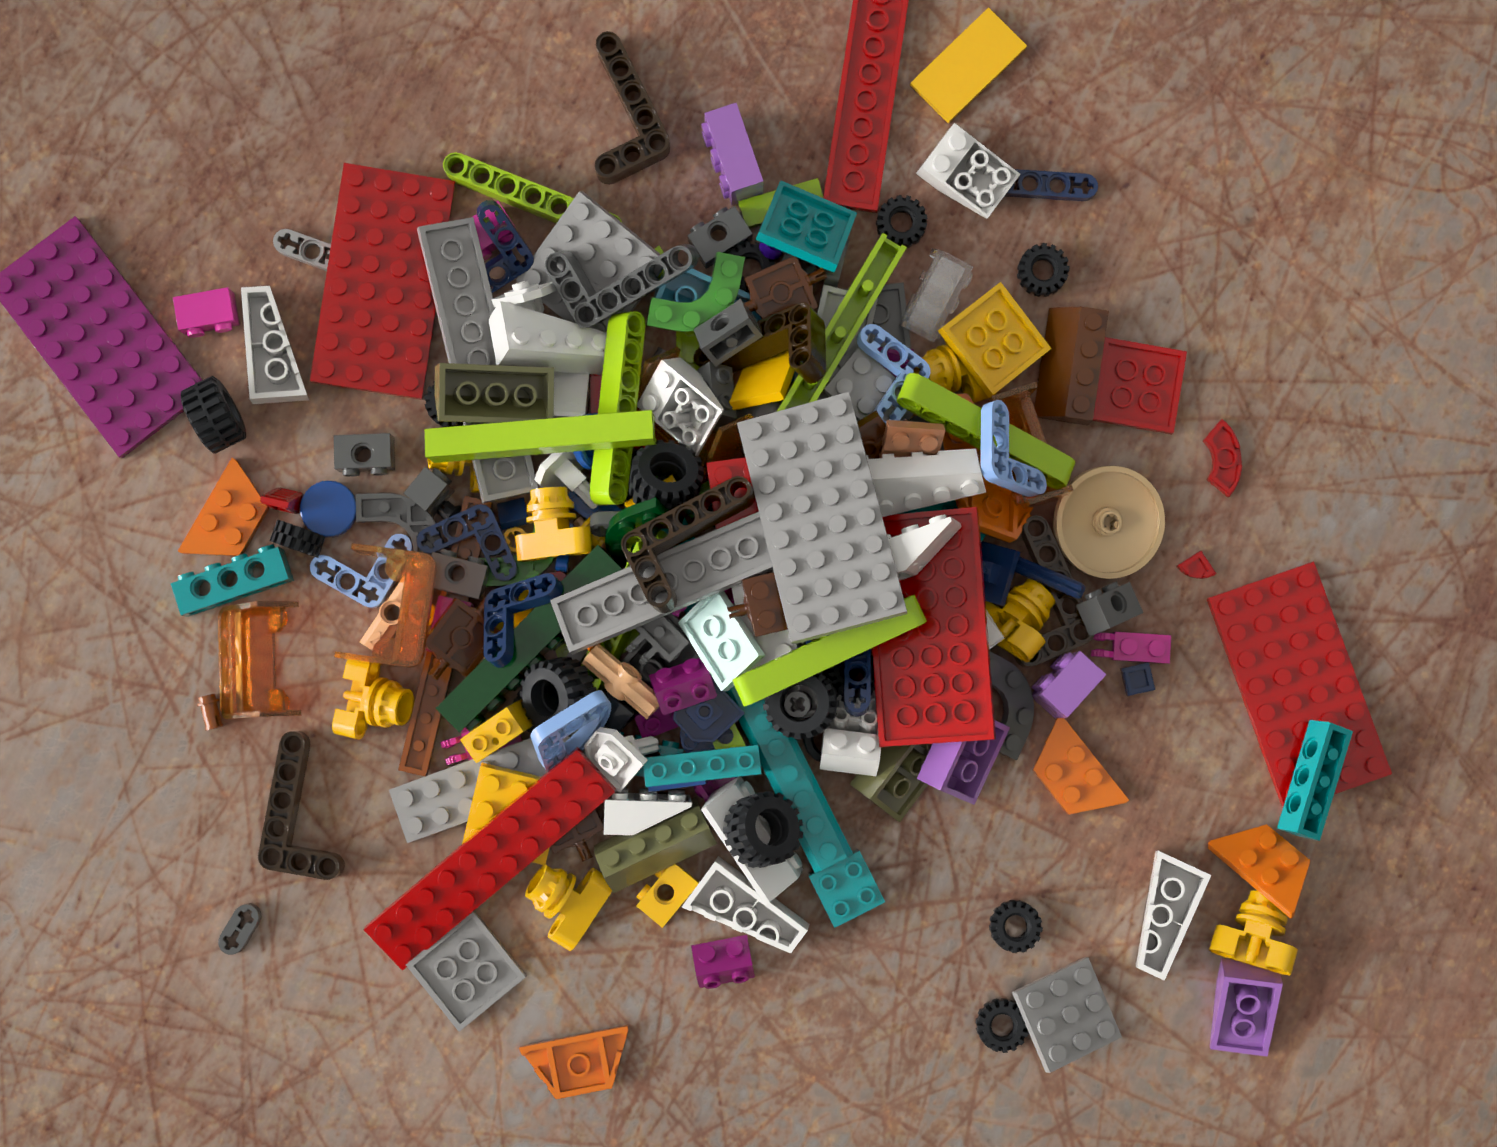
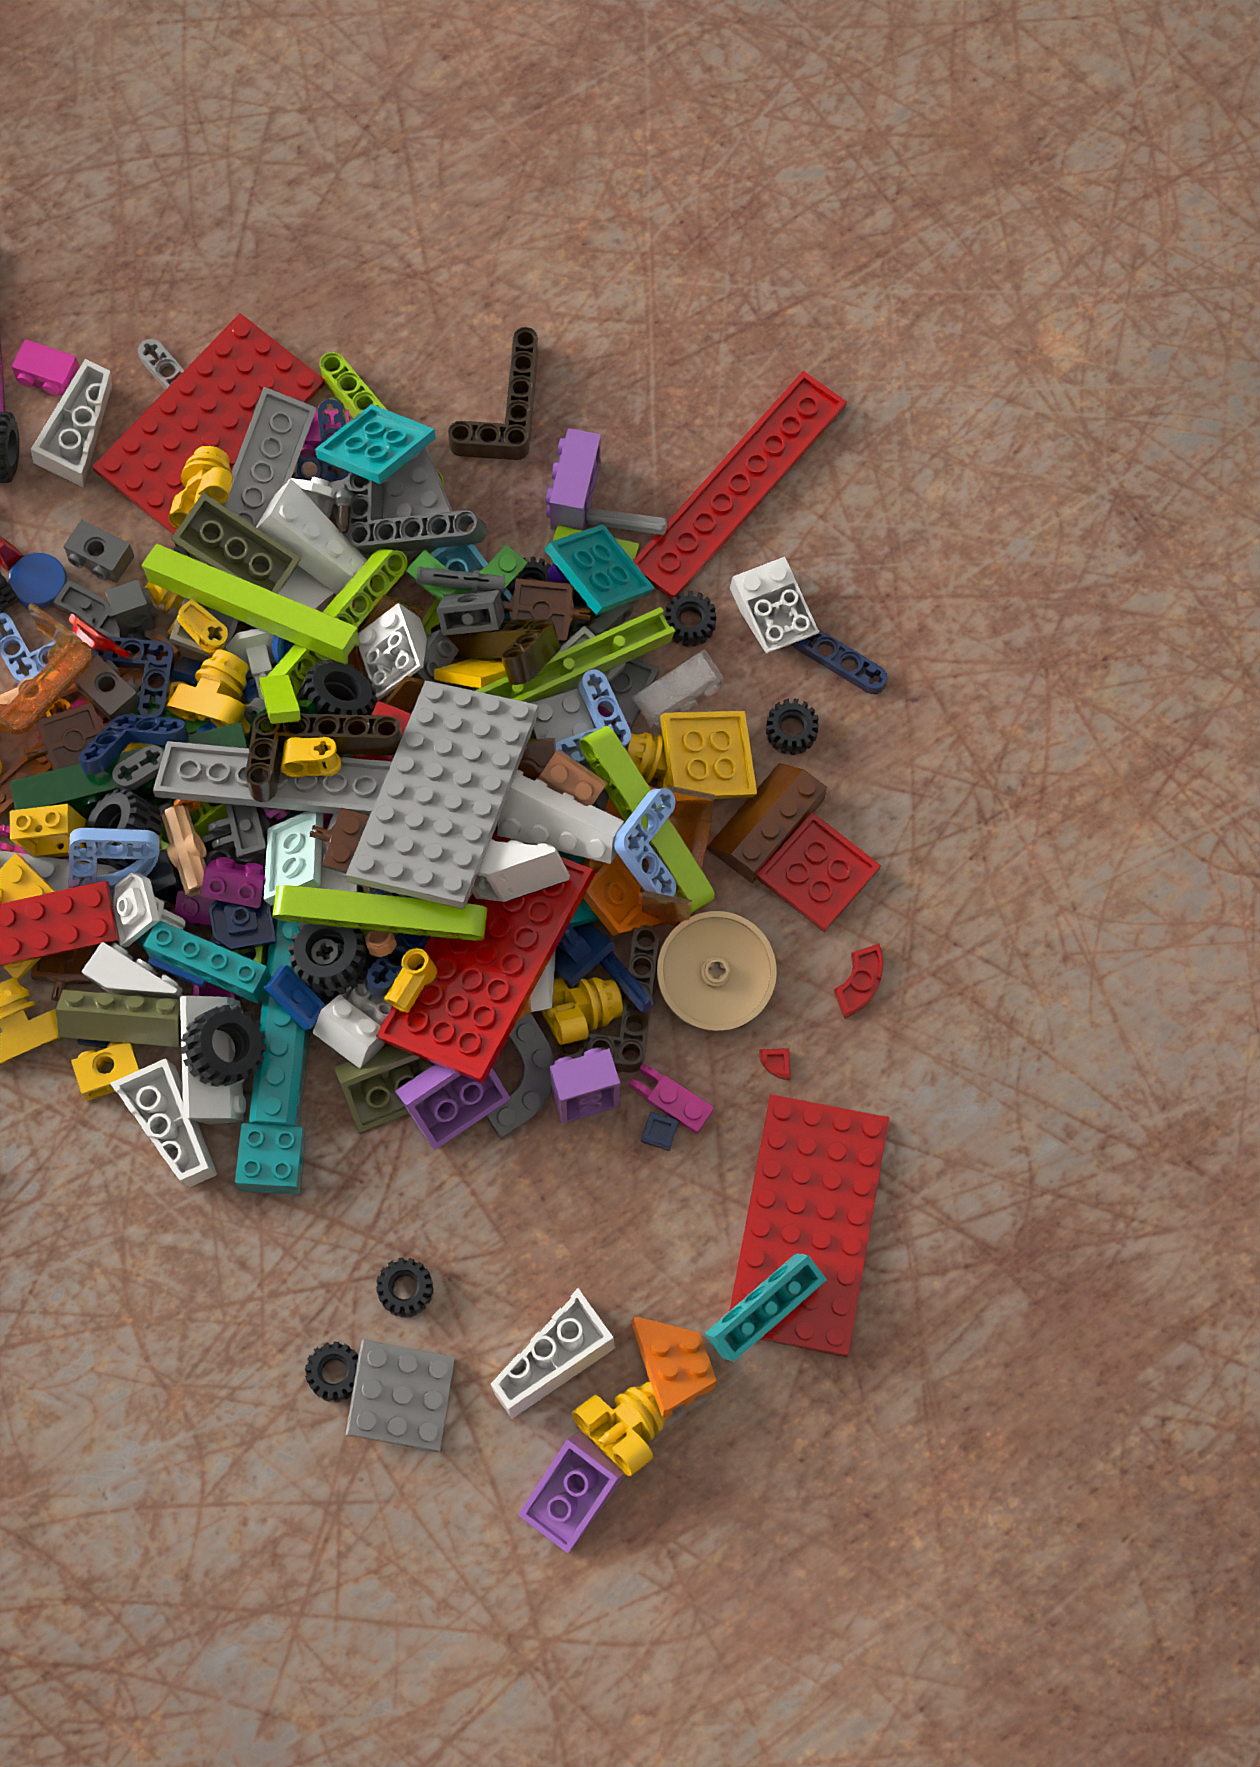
camera: 30 degrees right, 15 degrees down
dark grey brick [687,206,753,269] -> none
magenta bracket [691,935,755,989] -> none
yellow tile [910,7,1027,124] -> none
orange wing [1032,718,1129,815] -> none
dark grey brick [1076,581,1143,636] -> none
none -> red piece [68,614,130,659]
none -> dark grey beam [113,745,164,791]
none -> yellow beam [168,446,234,528]
none -> yellow piece [177,599,228,655]
none -> lime tile [259,674,301,724]
none -> blue plate [264,965,326,1030]
none -> yellow piece [281,737,342,778]
none -> teal plate [315,404,436,484]
none -> piece [334,488,355,533]
none -> nougat tile [365,930,397,957]
none -> yellow piece [384,948,437,1012]
none -> dark grey pin [417,566,505,594]
none -> light grey axle [586,508,668,535]

